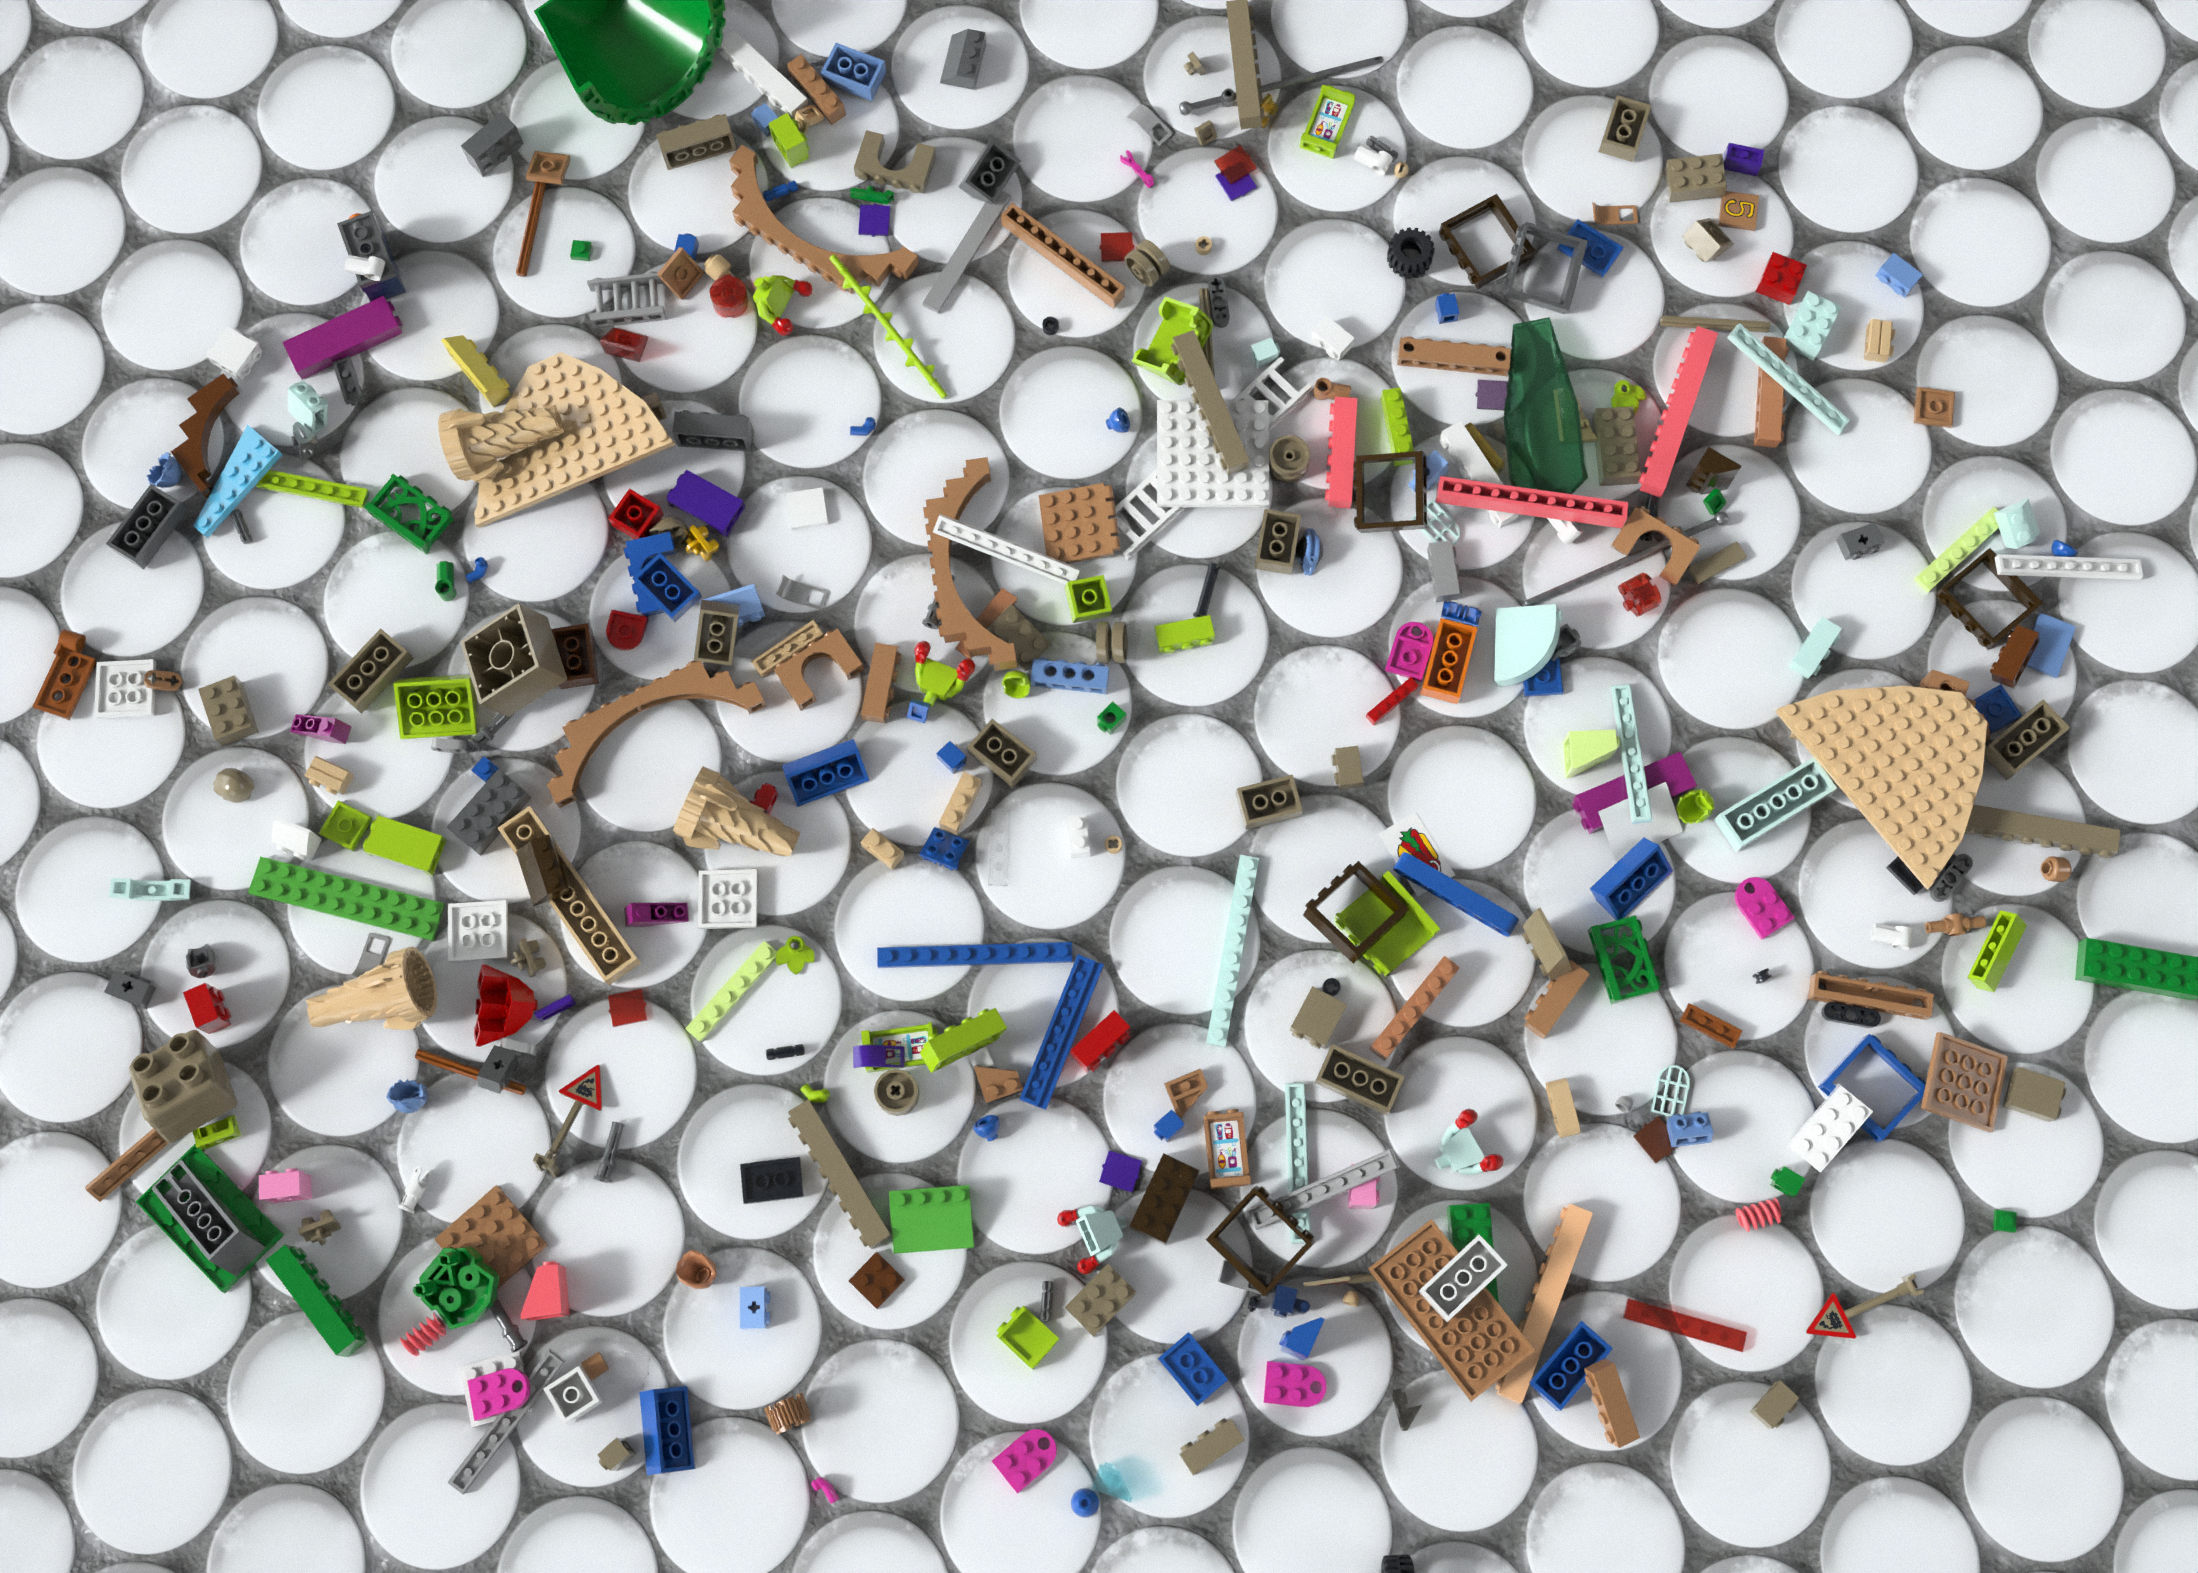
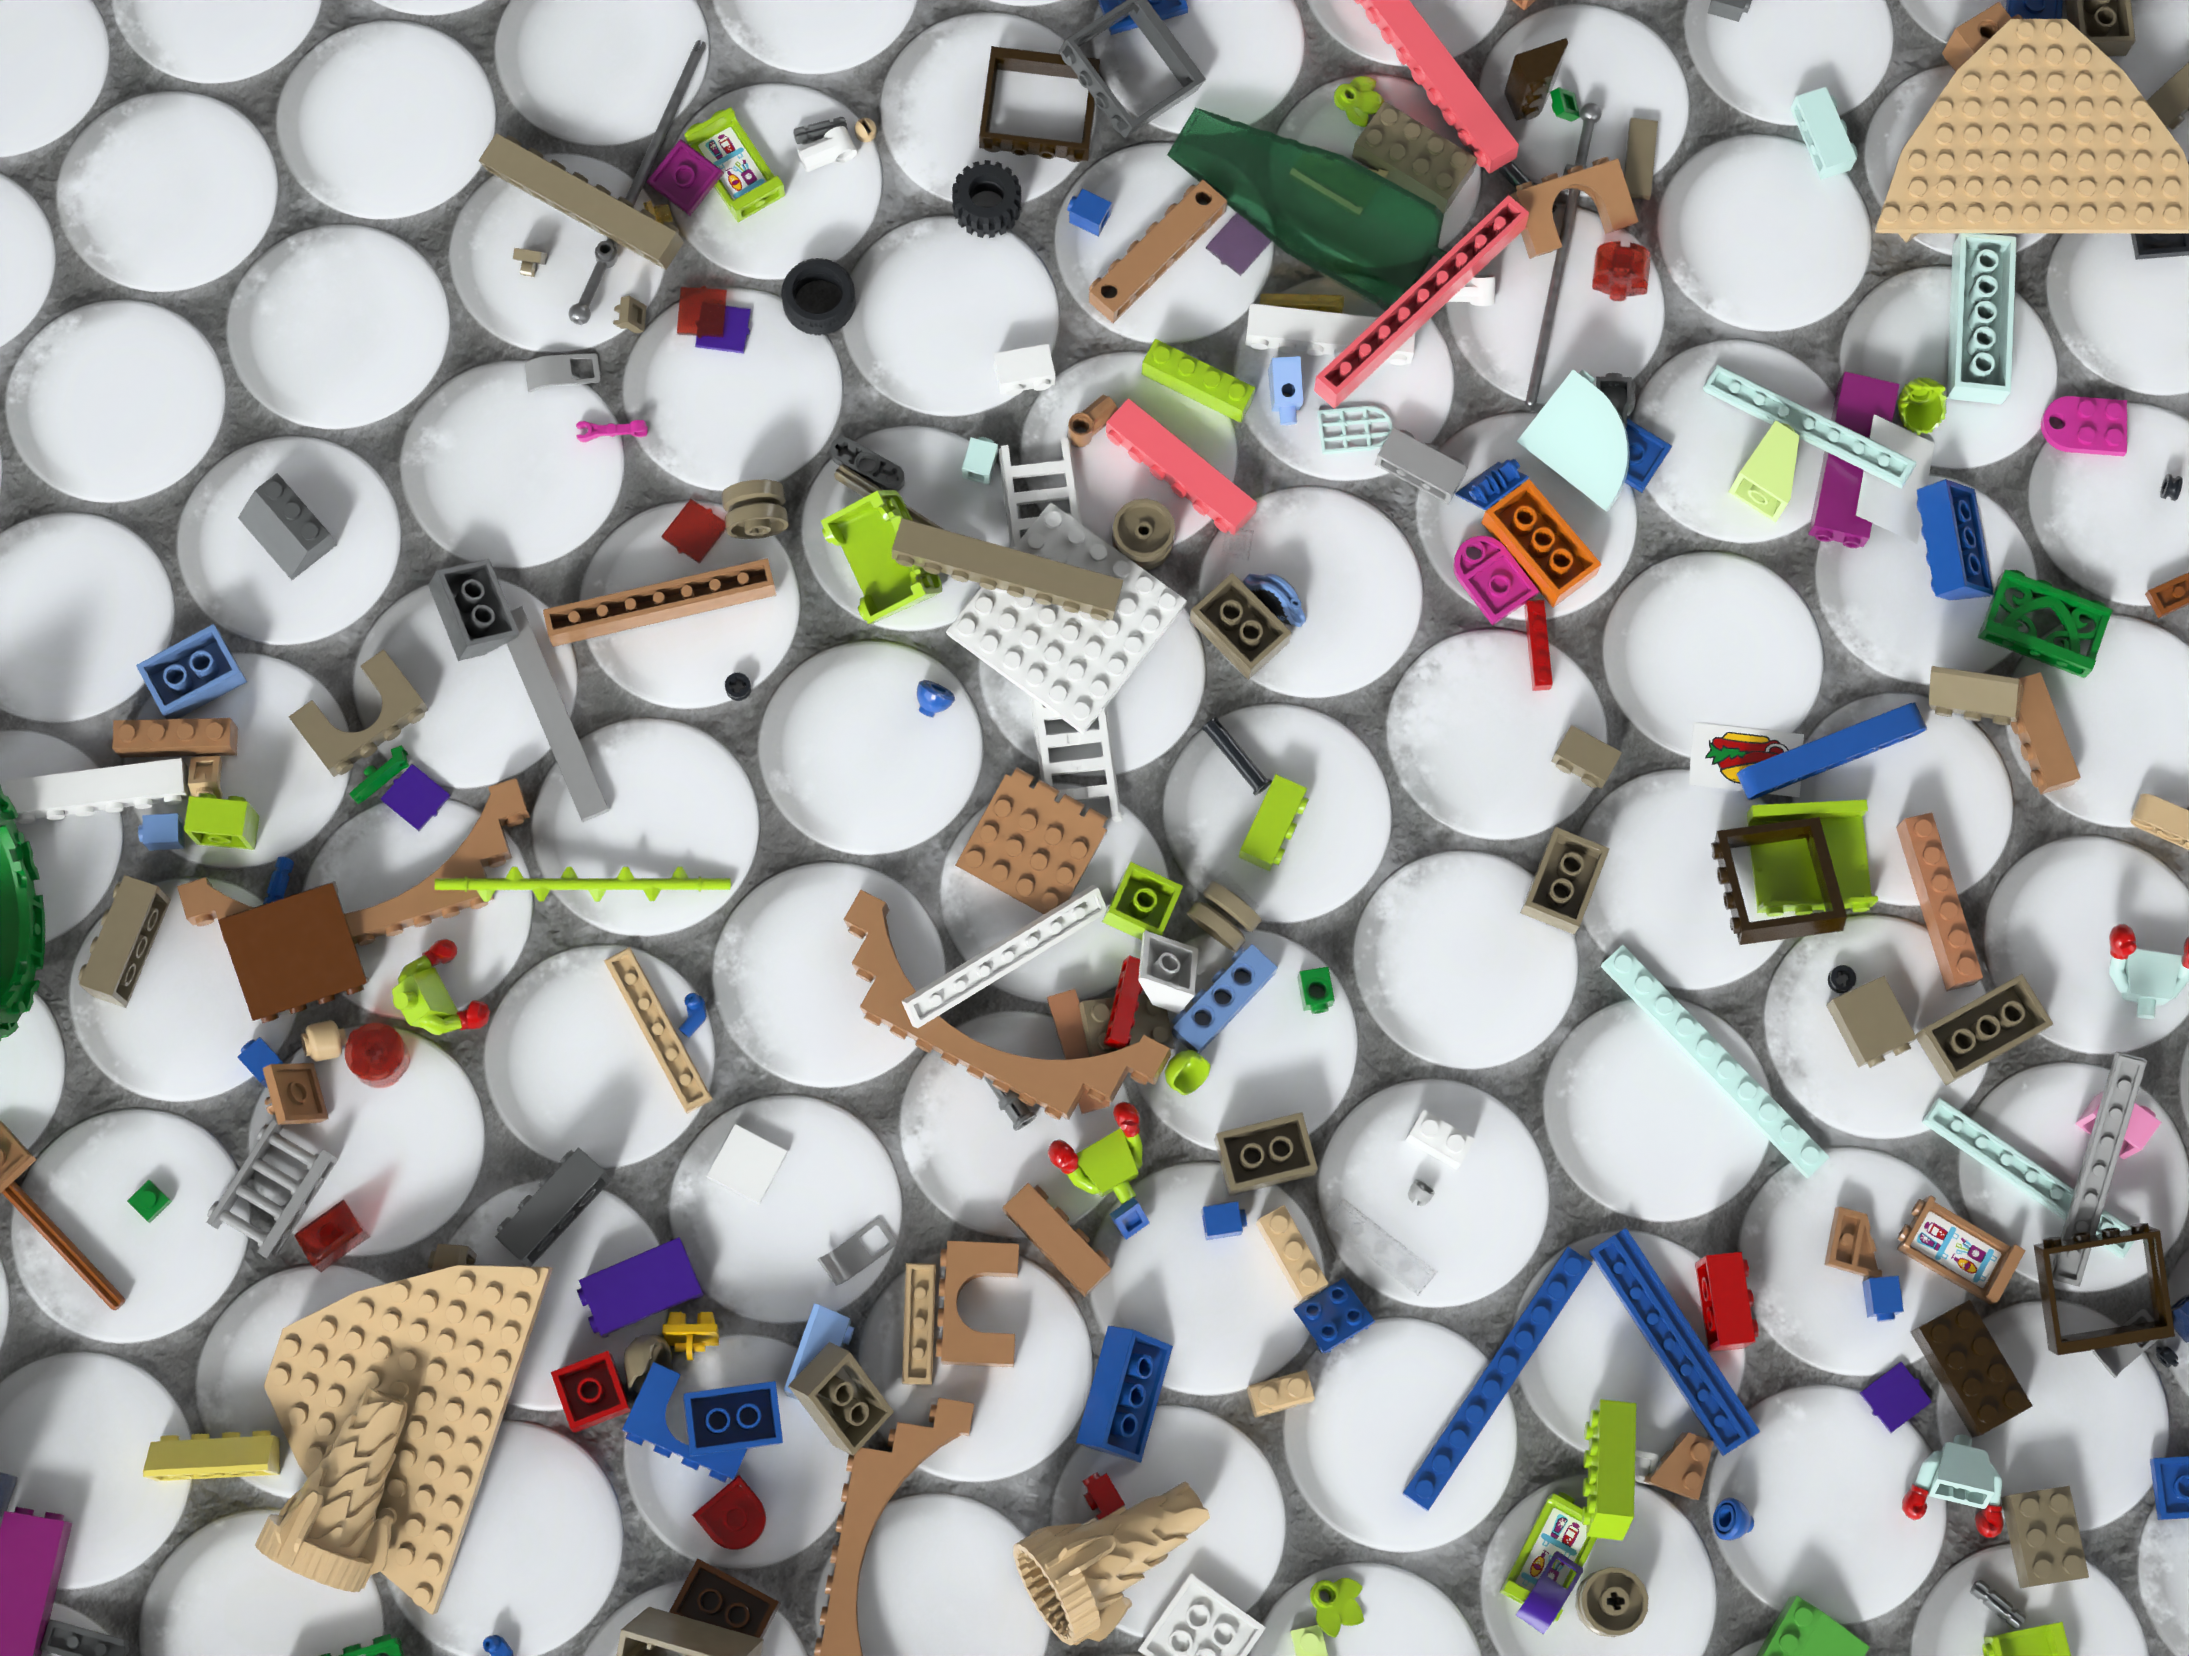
camera: 60 degrees left, 0 degrees up
tan bush [1105,835,1122,854] -> none
tan bush [1195,236,1212,255] -> none
dark brown window [1353,451,1427,533] -> none
none -> reddish brown panel [218,881,369,1024]
none -> tan tile [604,947,713,1114]
none -> magenta tile [646,139,724,216]
none -> black tyre [781,258,856,336]
none -> red piece [1104,955,1143,1049]
none -> white slope [1138,930,1198,1014]
none -> light grey hinge [1408,1180,1435,1206]

